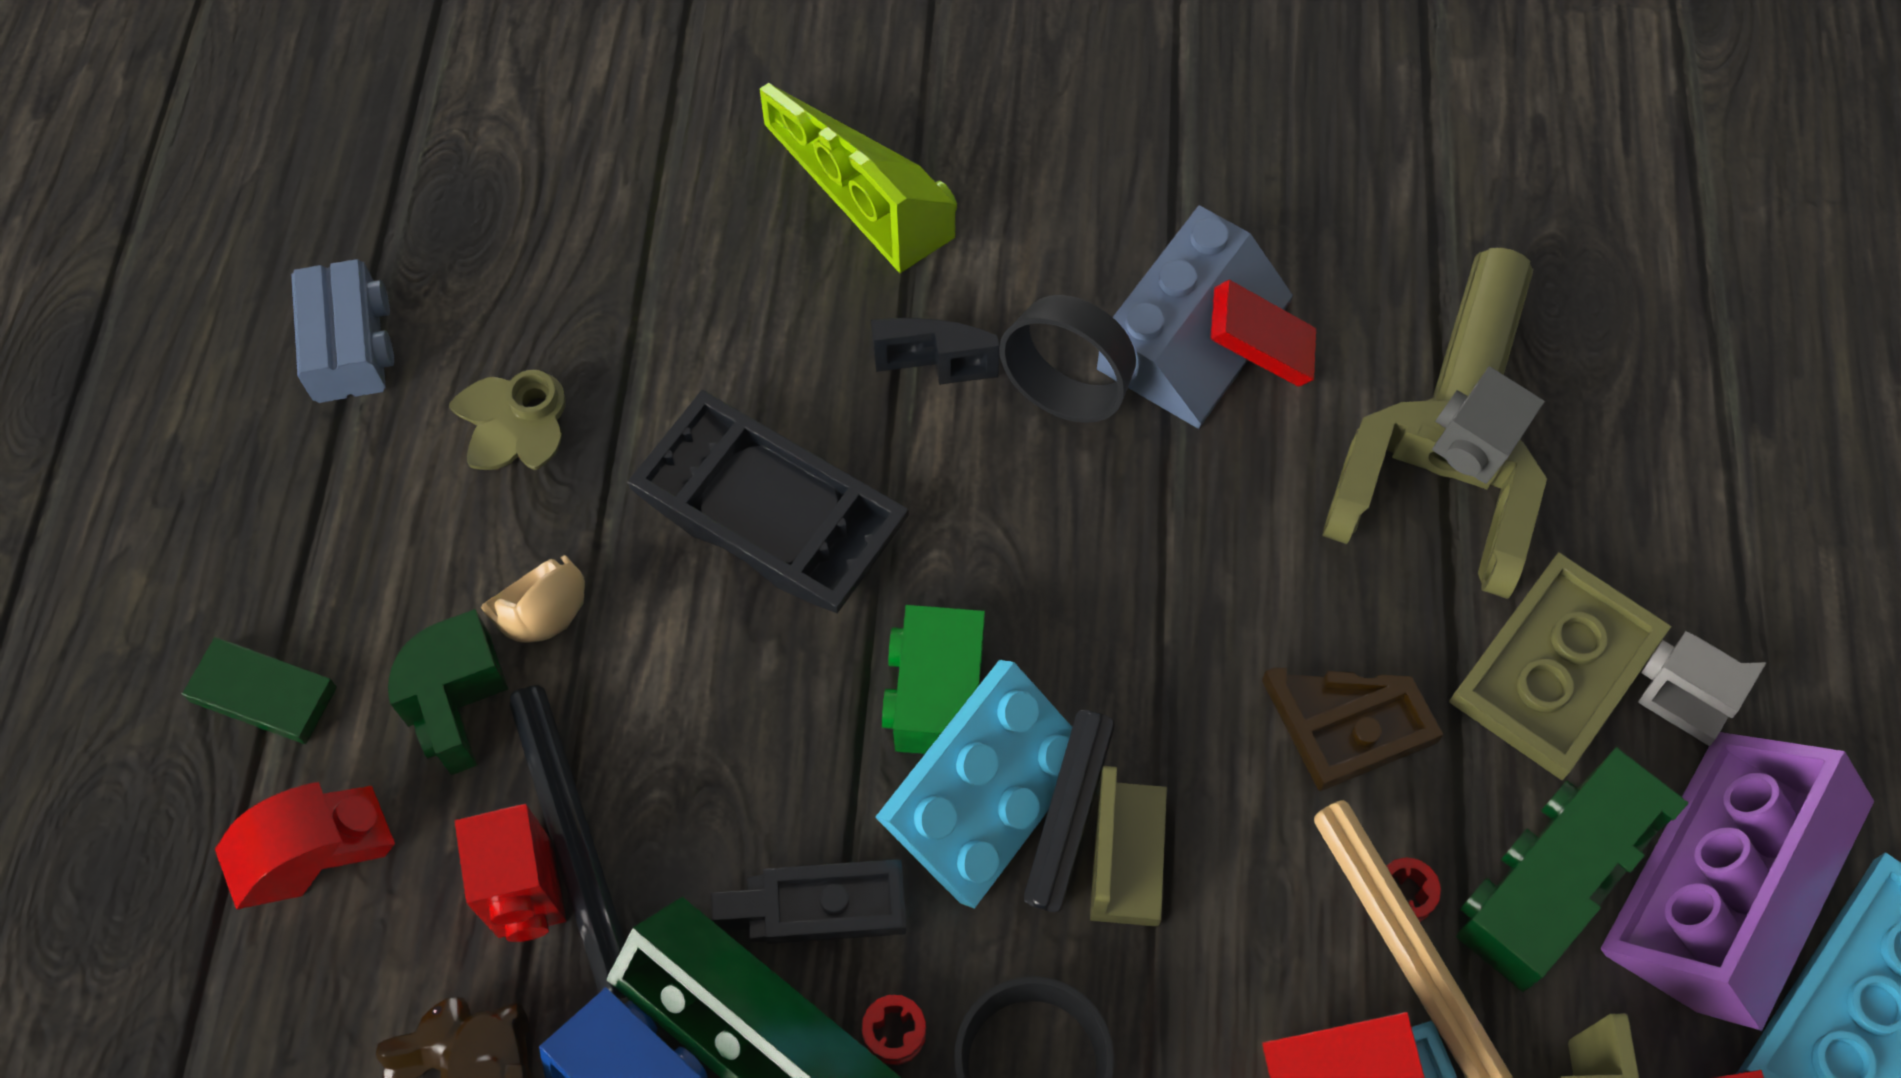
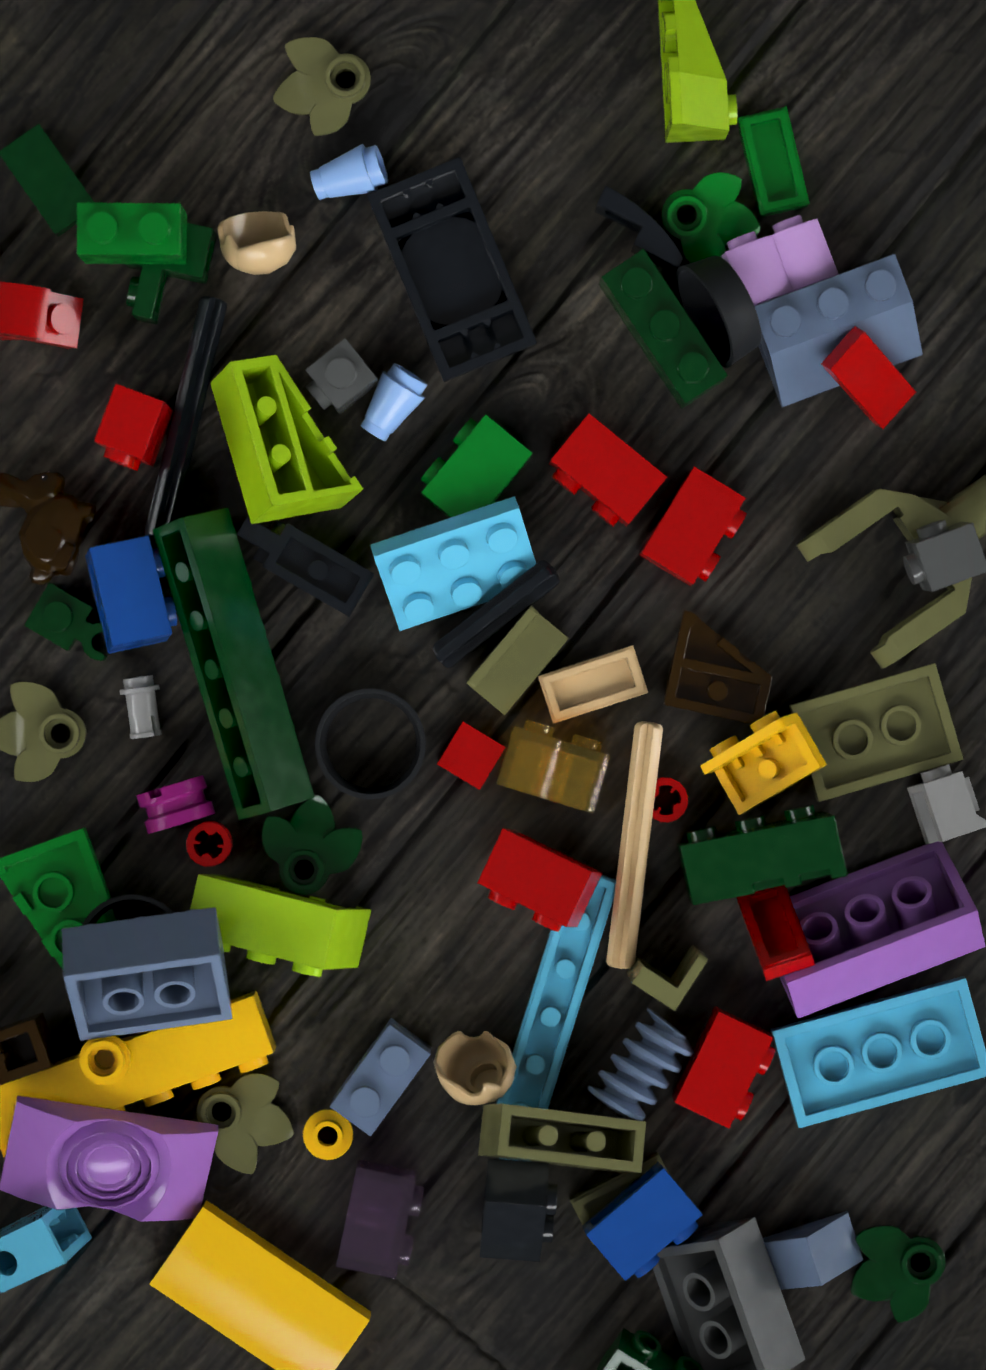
camera: 35 degrees right, 25 degrees up
red bush [862,995,926,1065] -> none
none -> green brick [77,203,187,265]
none -> lime wedge [210,355,363,525]
none -> dark grey brick [305,338,378,415]
none -> light blue cone [310,144,388,200]
none -> light blue cone [361,363,427,441]
none -> red tile [437,721,506,790]
none -> clear yellow brick [495,720,610,813]
none -> tan tile [538,645,648,724]
none -> red brick [549,413,667,527]
none -> dark green brick [599,249,728,409]
none -> red brick [639,467,747,586]
none -> green plate [662,172,761,263]
none -> yellow bracket [700,711,827,815]
none -> lavender brick [720,215,839,306]
none -> red tile [736,885,815,981]
none -> green tile [737,106,810,218]

